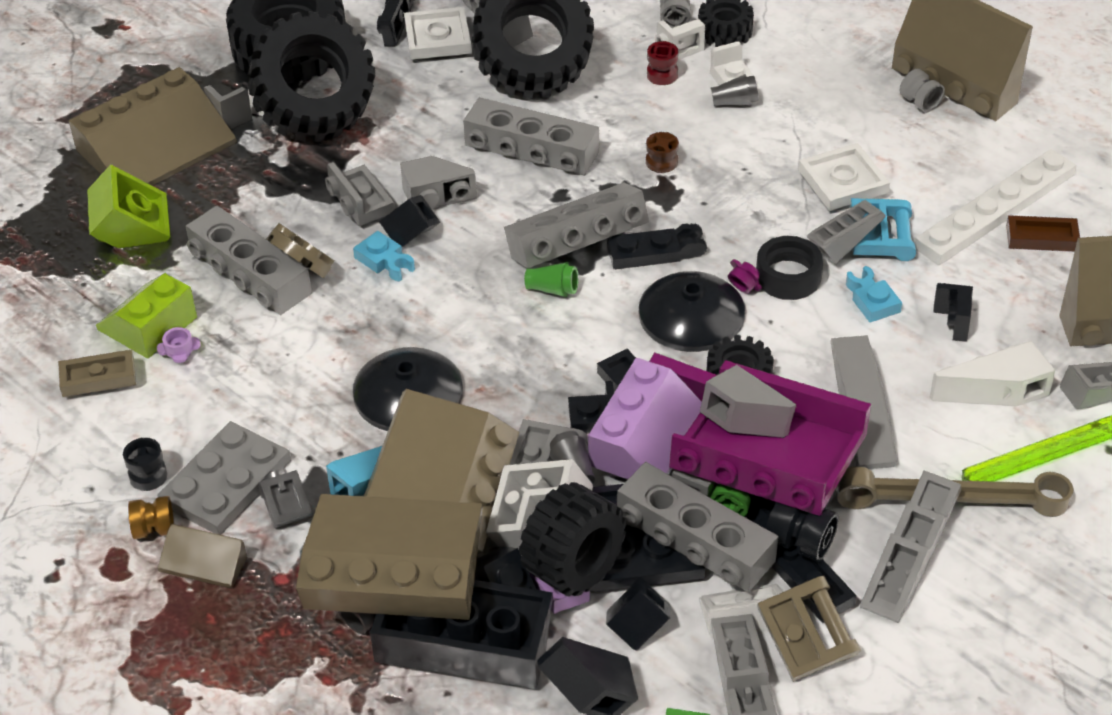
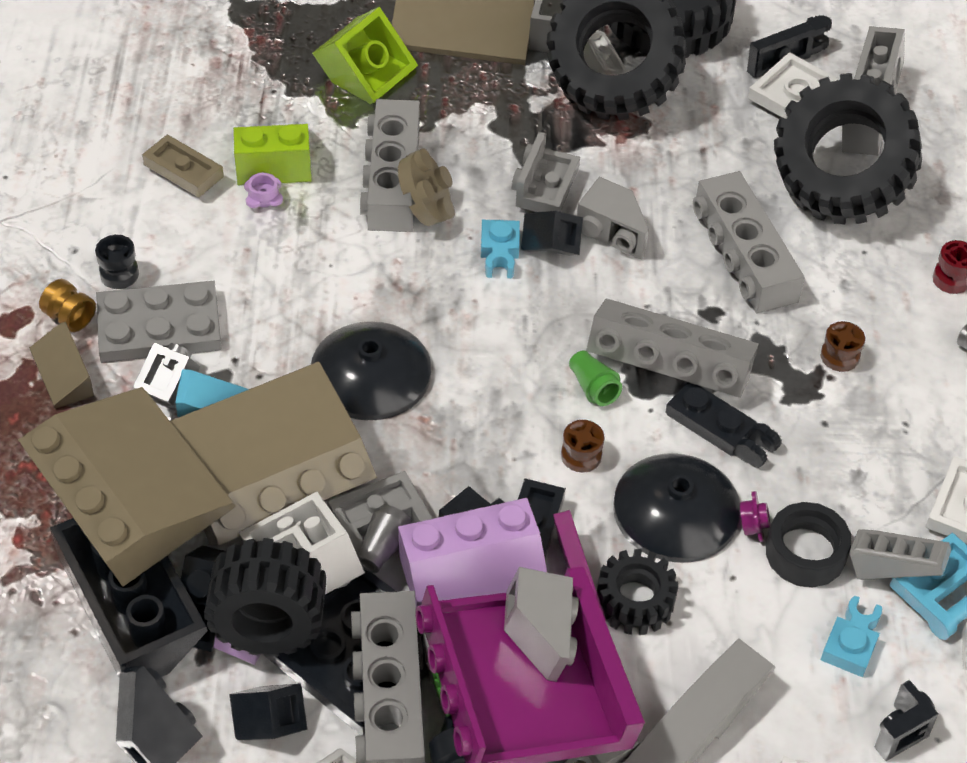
camera: 45 degrees right, 5 degrees up
none -> reddish brown wheel [561,420,605,473]

